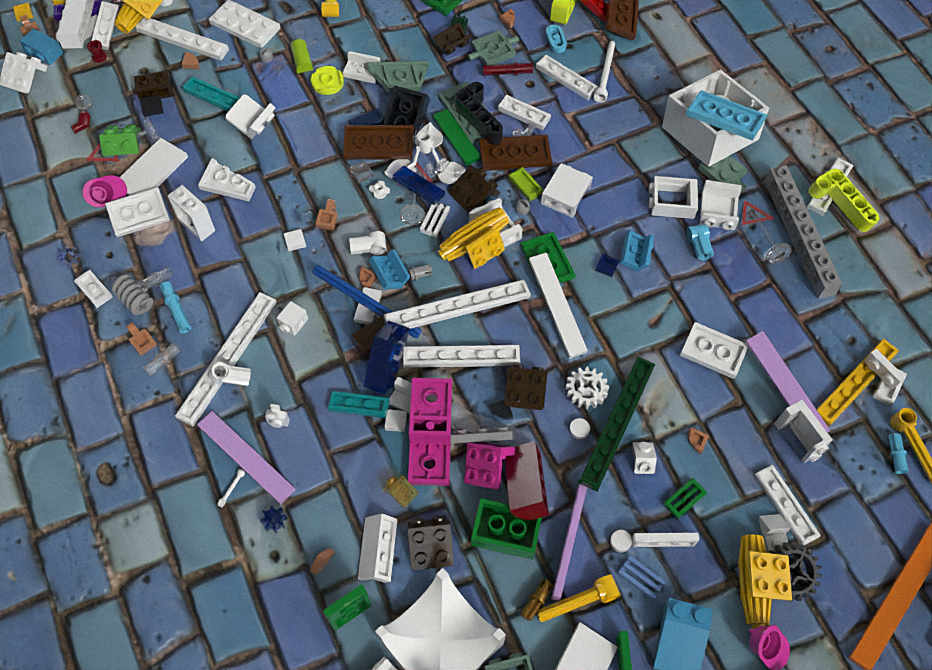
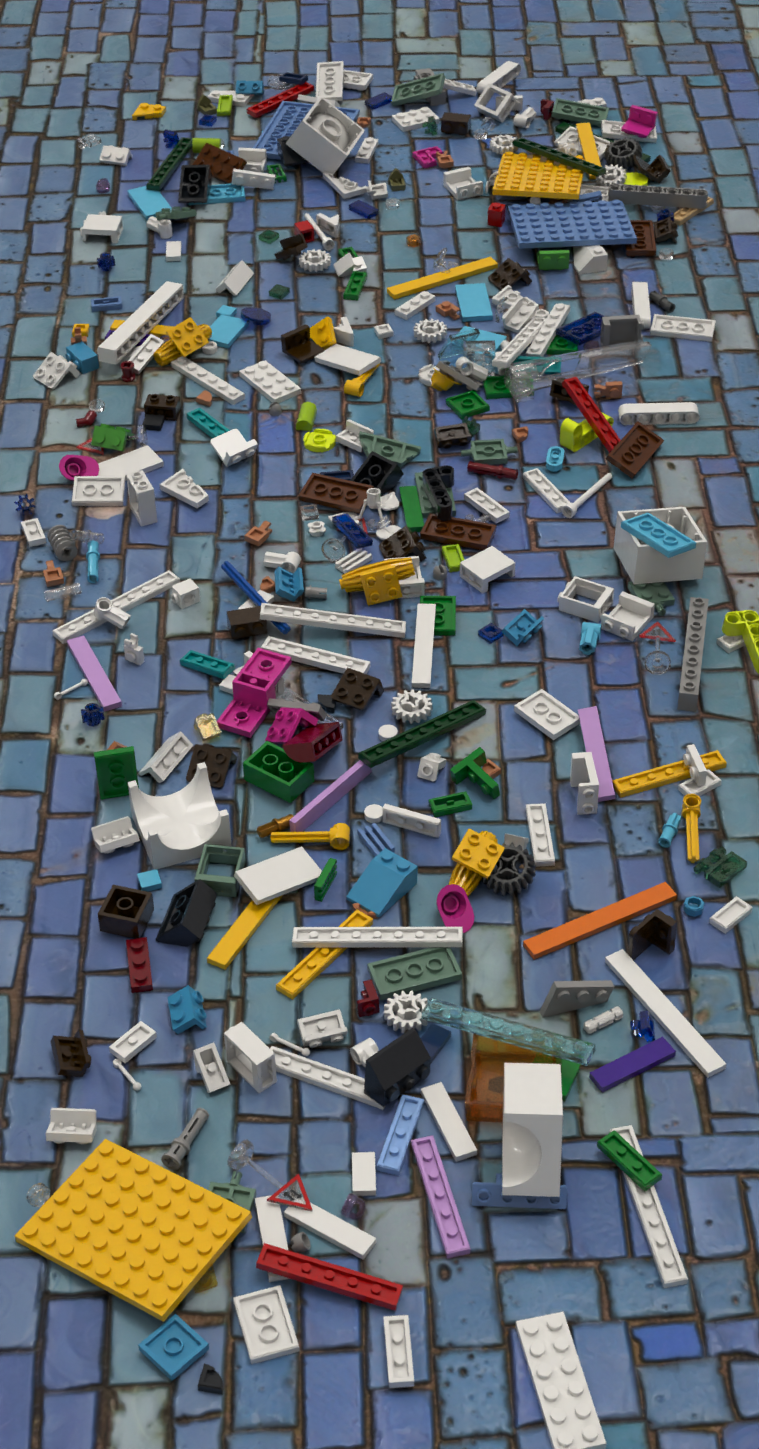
camera: 25 degrees right, 20 degrees down
white tile [283,229,306,251] -> none
clear blue wedge [363,320,410,395] -> none
none -> green bracket [450,747,500,799]

